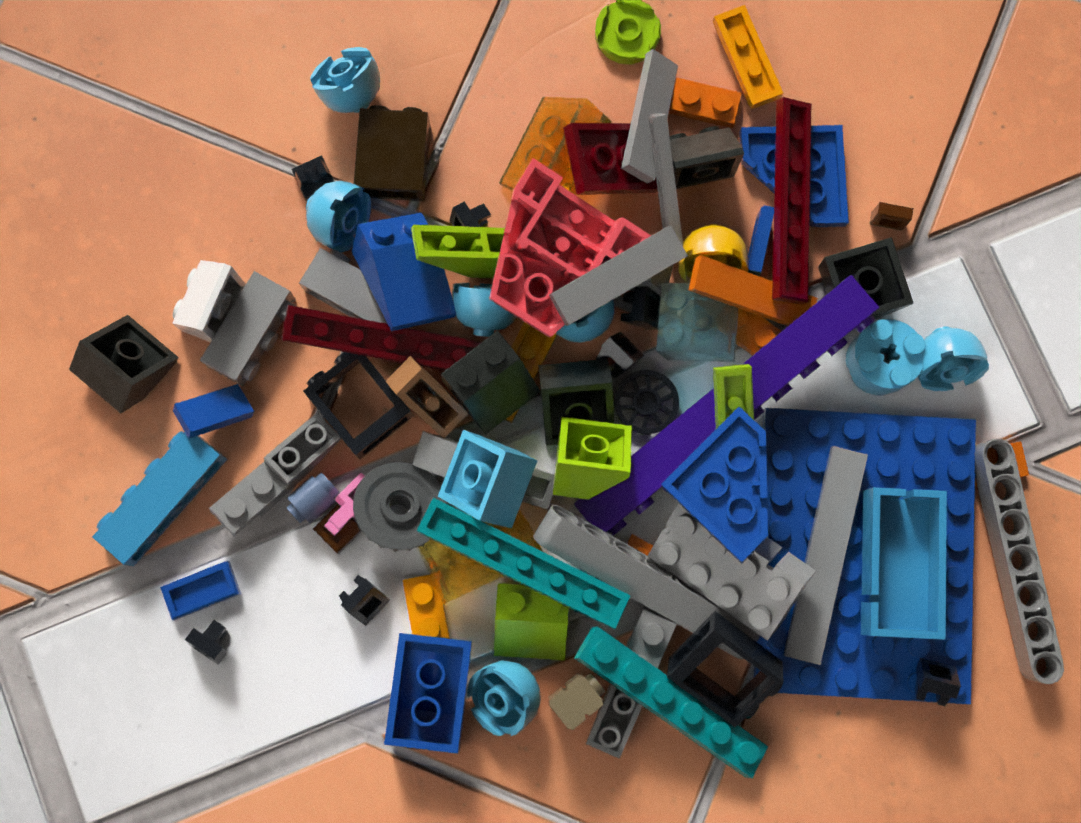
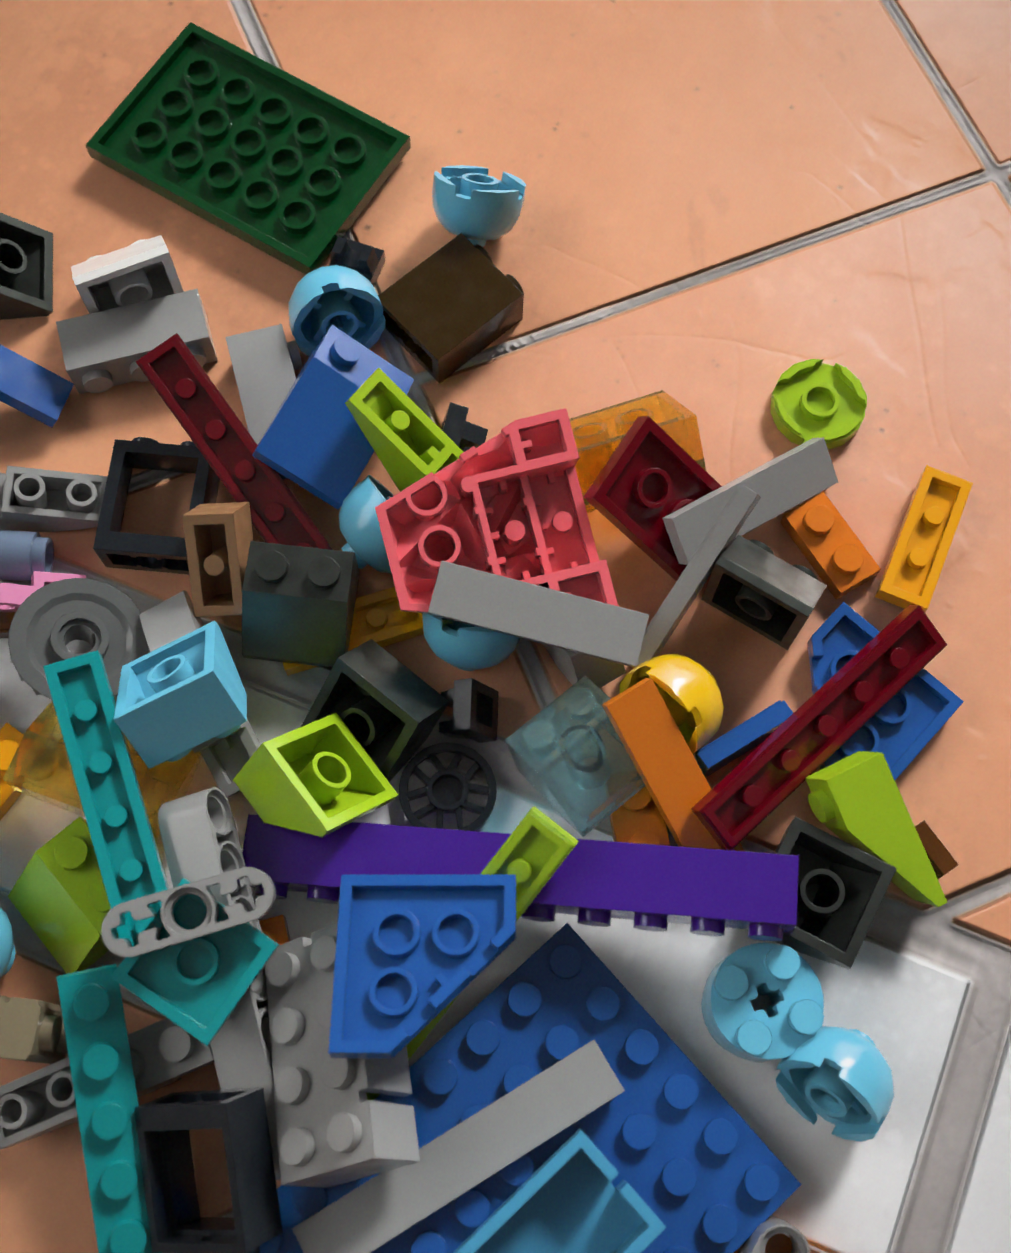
camera: 45 degrees right, 10 degrees down
black tile [621,287,662,330] -> none
none -> dark green plate [85,22,411,275]
none -> light grey beam [101,867,276,957]
none -> teal plate [111,878,279,1046]
none -> lime slope [805,751,948,907]

